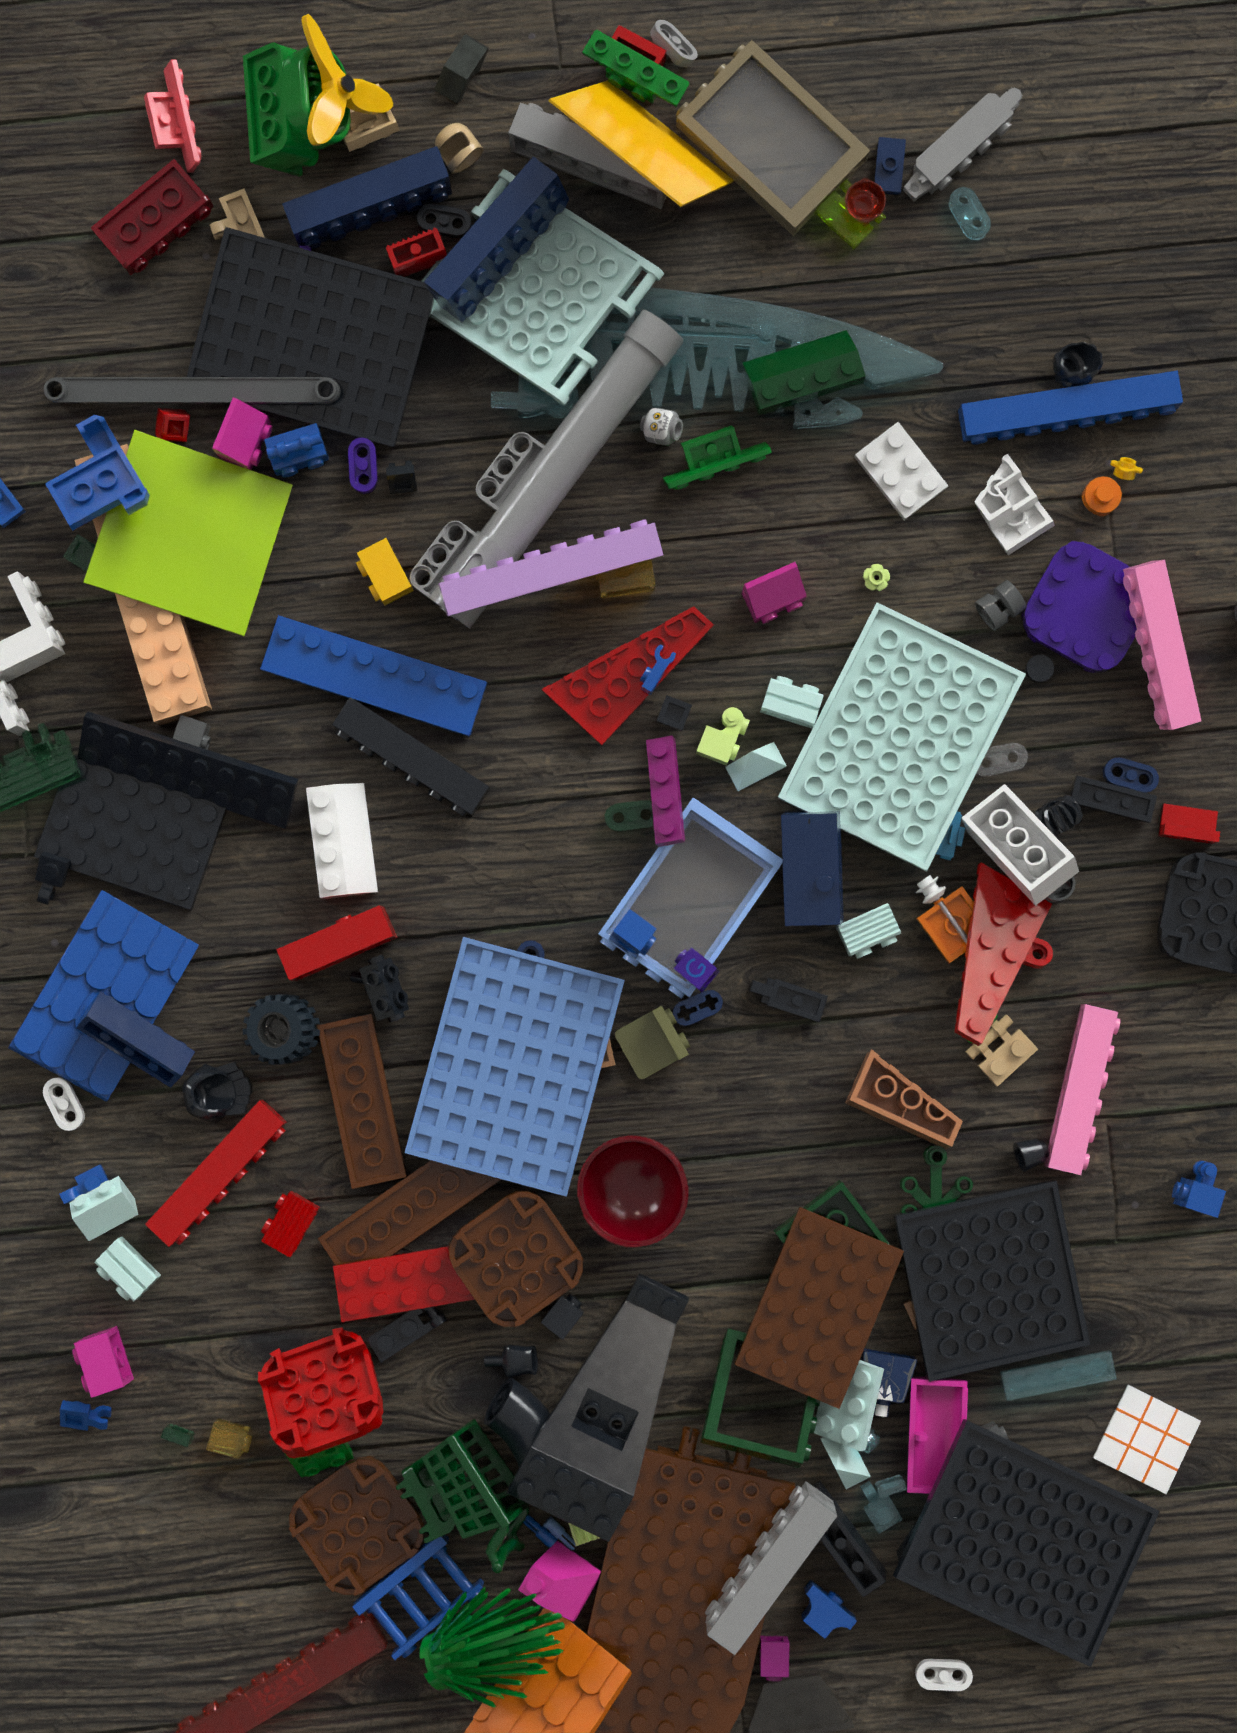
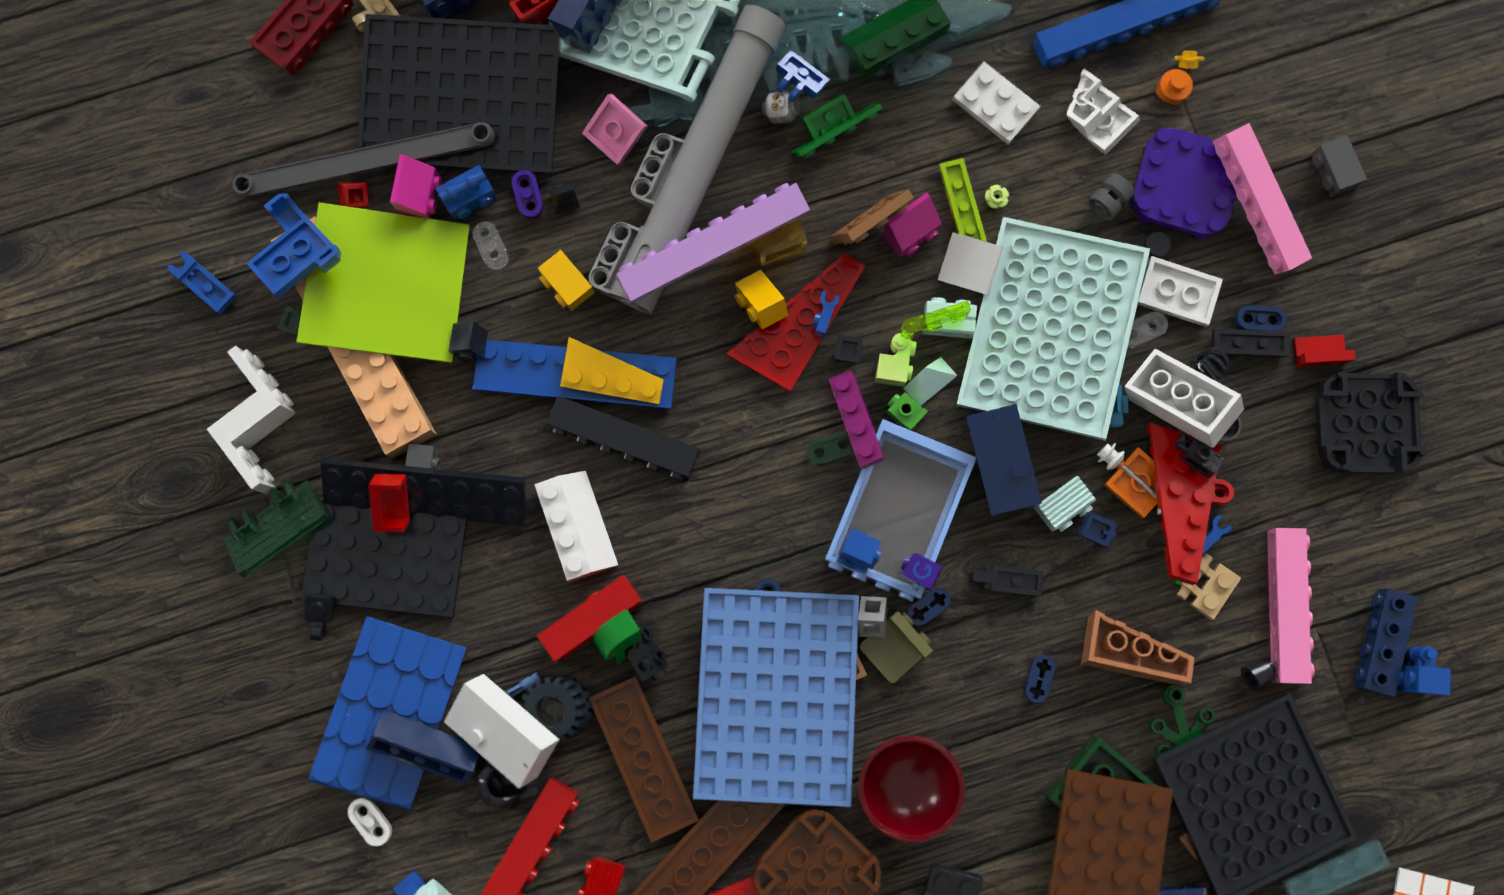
camera: 10 degrees left, 5 degrees down
none -> red panel [369,474,410,532]
none -> white brick [444,674,559,789]
none -> black brick [449,321,488,362]
none -> clear plate [473,222,509,270]
none -> medium blue pin [507,672,541,698]
none -> yellow wing [560,337,664,404]
none -> bright pink plate [582,94,648,165]
none -> green brick [593,609,642,664]
none -> yellow brick [735,270,788,329]
none -> hinge [775,50,830,103]
none -> medium nougat plate [830,189,914,245]
none -> light grey brick [858,596,888,638]
none -> bright green brick [887,392,928,430]
none -> clear neon green plate [900,300,971,339]
none -> white slope [938,232,1004,295]
none -> lime plate [939,158,987,242]
none -> dark blue beam [1023,655,1055,703]
none -> dark blue bracket [1078,512,1117,547]
none -> white plate [1137,256,1223,327]
none -> black piece [1175,433,1225,479]
none -> blue plate [1203,515,1232,554]
none -> dark blue brick [1354,588,1418,697]

